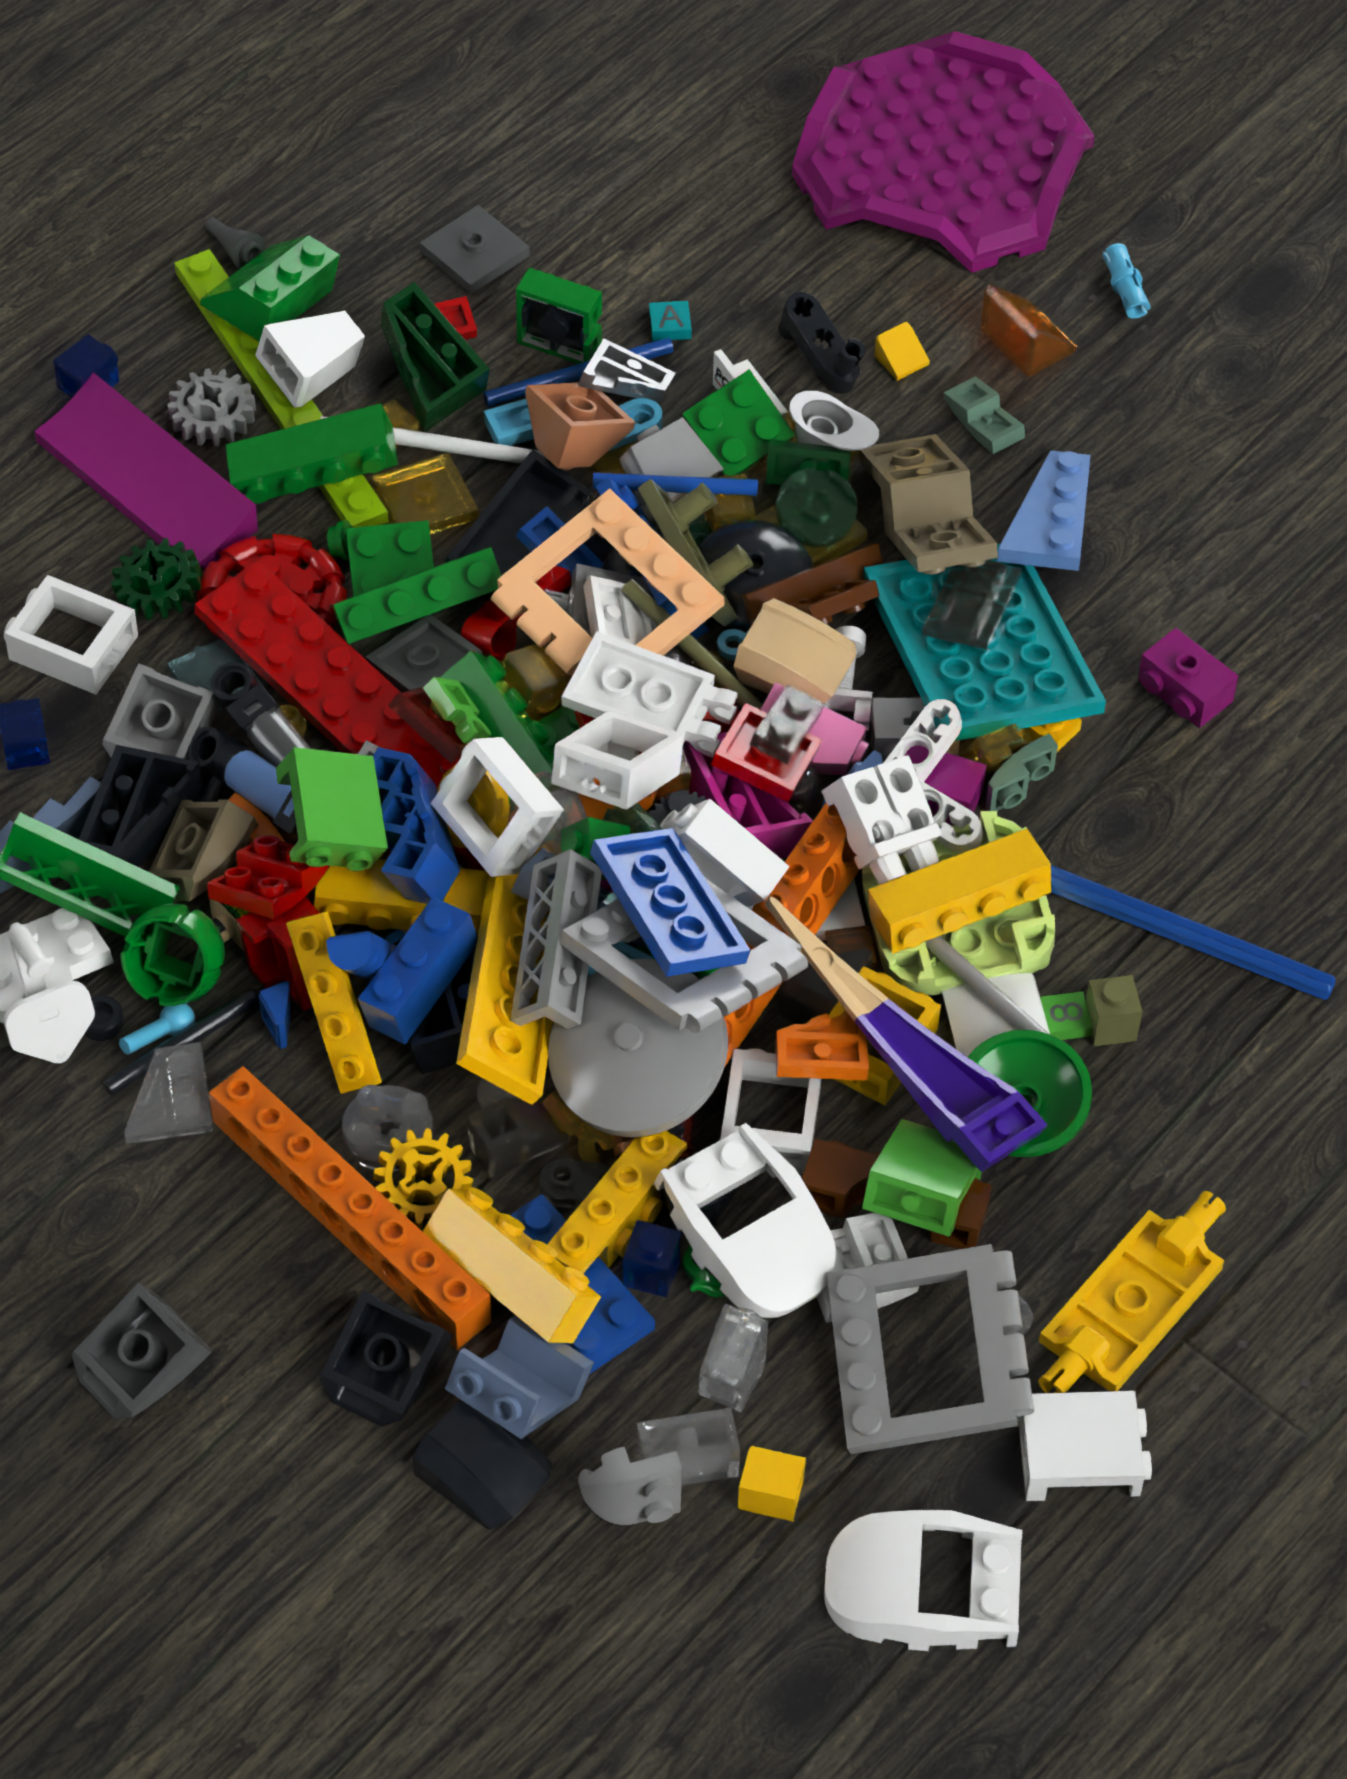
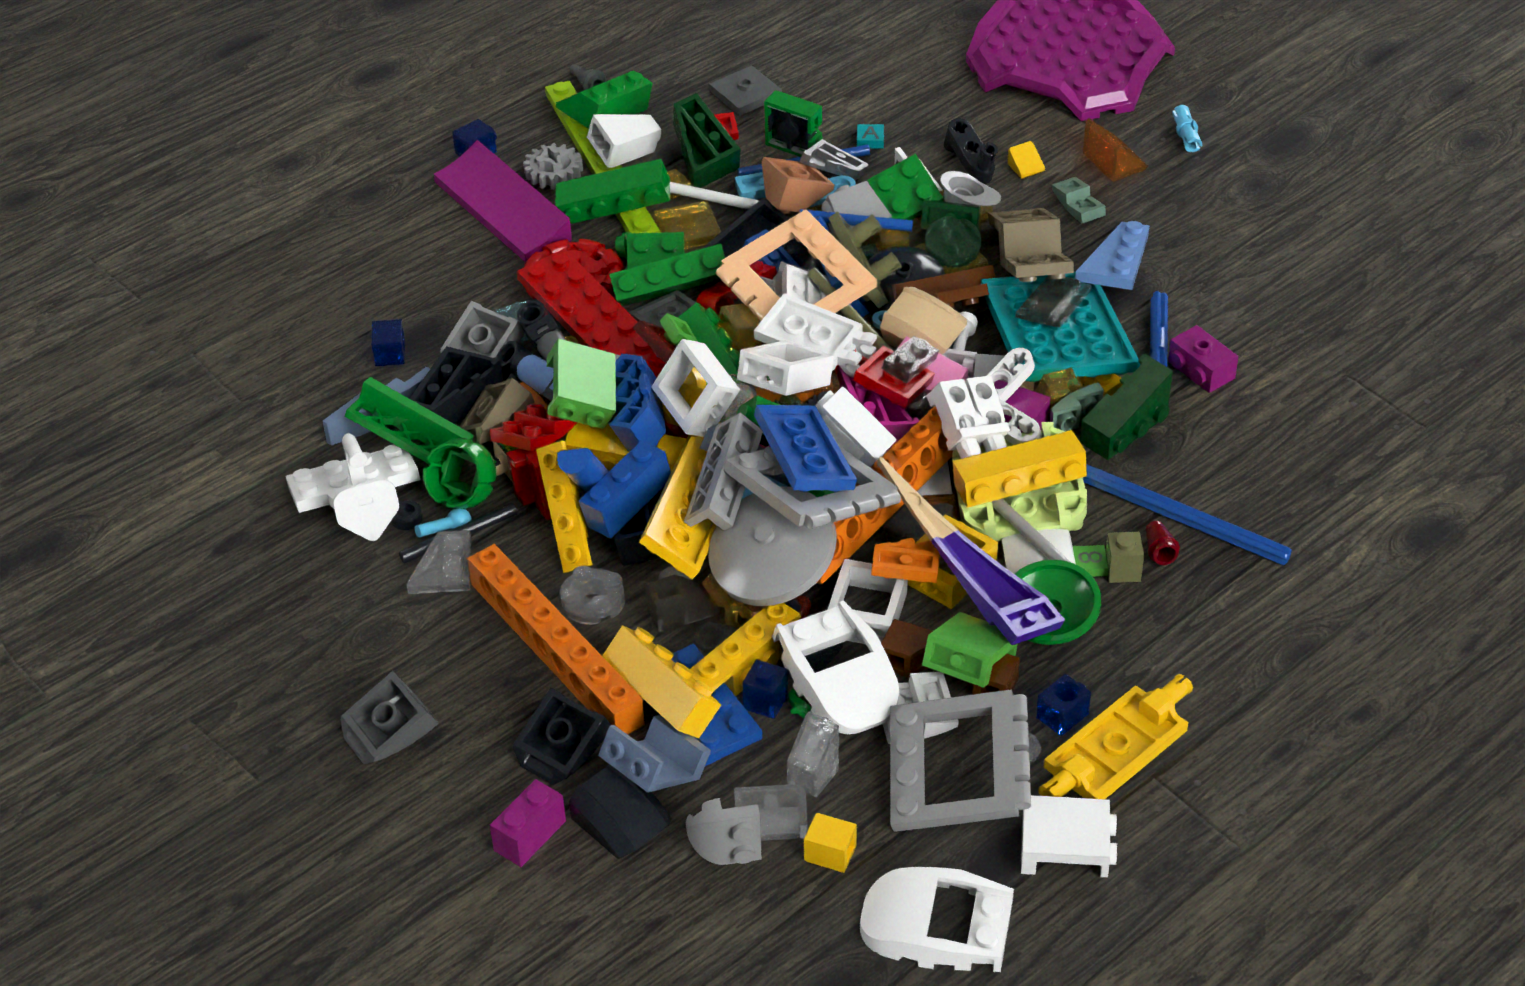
camera: 10 degrees right, 10 degrees down
white window [4,575,138,694] -> none
dark green gear [111,538,203,620] -> none
blue slope [259,981,292,1049] -> none
yellow gear [373,1128,473,1229] -> none
none -> magenta brick [490,779,566,867]
none -> clear blue brick [1036,674,1091,736]
none -> dark green wedge [1080,353,1173,460]
none -> dark red cone [1145,521,1180,565]
none -> blue axle [1150,291,1168,367]

